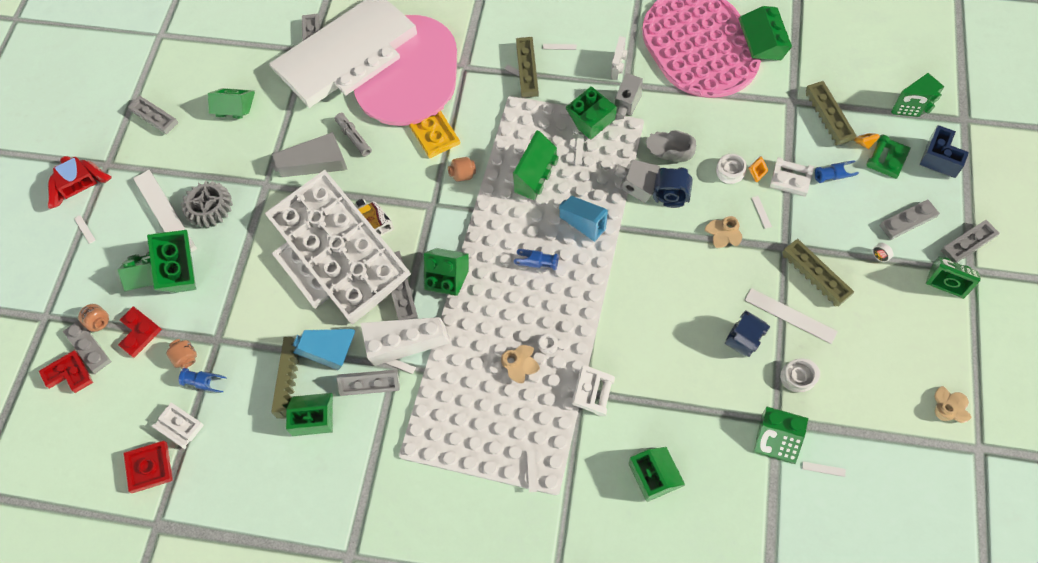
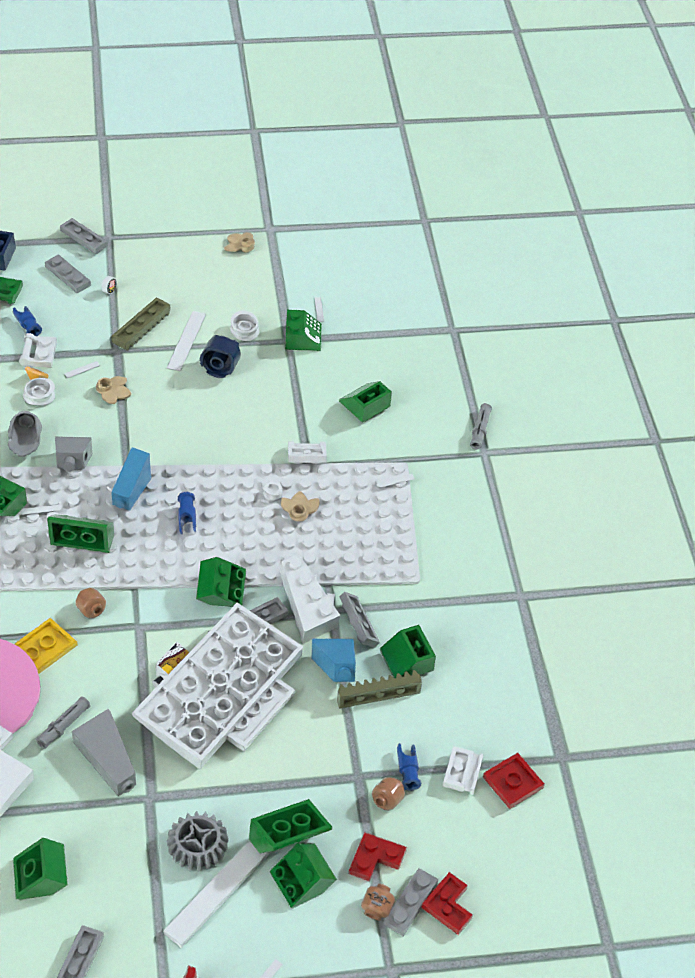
camera: 115 degrees left, 15 degrees down
dark blue brick [653,167,693,208] -> none
green slope [926,257,981,299] -> none

